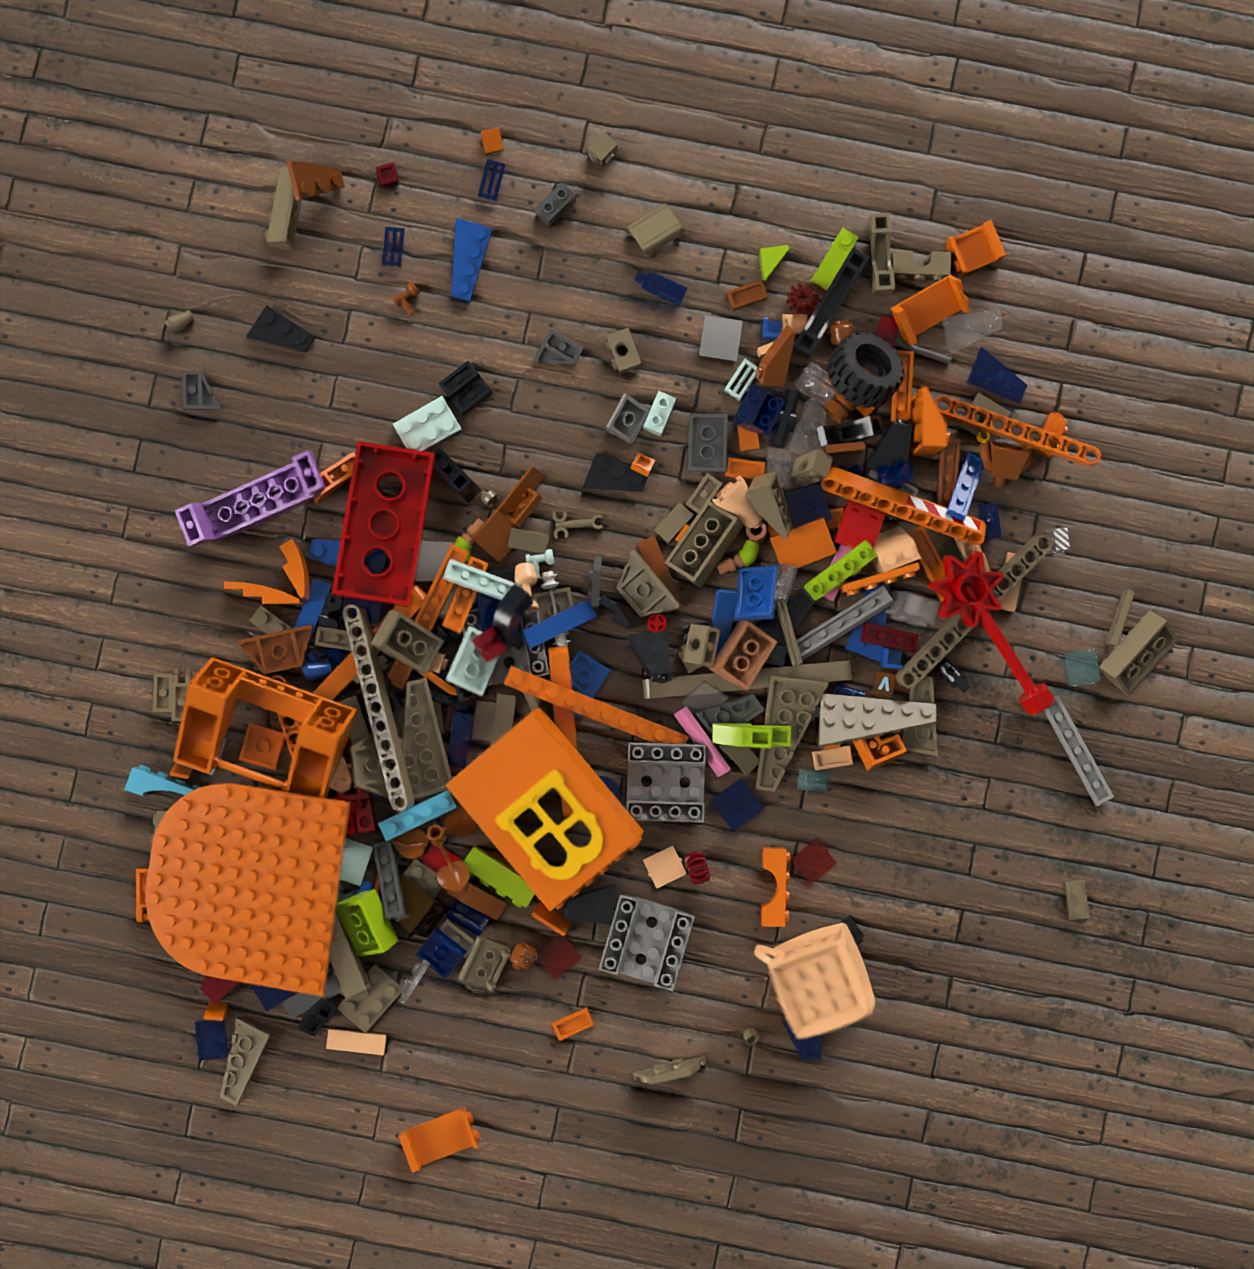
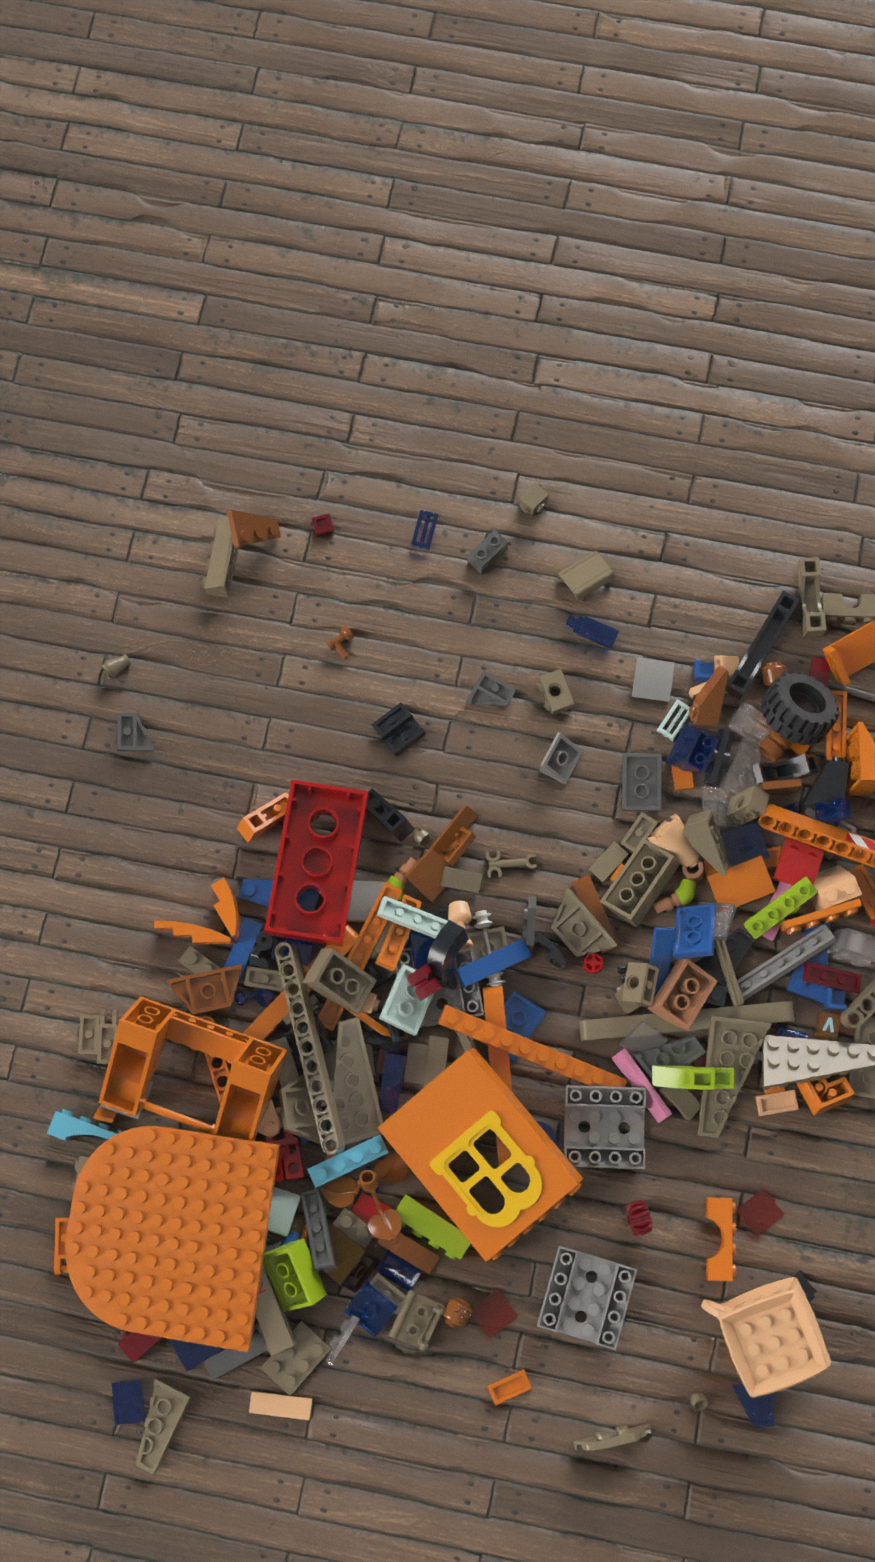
camera: 10 degrees right, 10 degrees down
medium lavender slope [175,450,325,546] -> none
orange slope [203,1002,228,1021] -> none
orange tile [238,723,285,770] -> none
black wing [246,305,316,353] -> none
black slope [297,998,338,1037] -> none
blue cone [303,662,332,682] -> none
clear blue tile [382,227,405,267] -> none
light aqua plate [393,396,462,451] -> none
orange panel [398,1107,481,1173] -> none
blue wing [452,218,493,302] -> none
orange slope [480,128,504,154] -> none
light aqua piece [526,549,554,578] -> none
orange slope [532,902,571,936] -> none
black slope [562,884,616,925] -> none
black wing [582,453,650,492] -> none
black slope [629,631,672,684] -> none
orange tile [630,452,656,477] -> none
light aqua brick [643,391,676,437] -> none
light nougat piece [643,845,687,888] -> none
clear blue plate [711,778,764,831] -> none
orange tile [725,457,766,480] -> none
dark orange tile [726,279,768,311] -> none
lime slope [759,245,790,282] -> none
clear red gear [786,282,819,315] -> none
clear light blue slope [797,769,829,792] -> none
lime slope [811,227,859,291] -> none

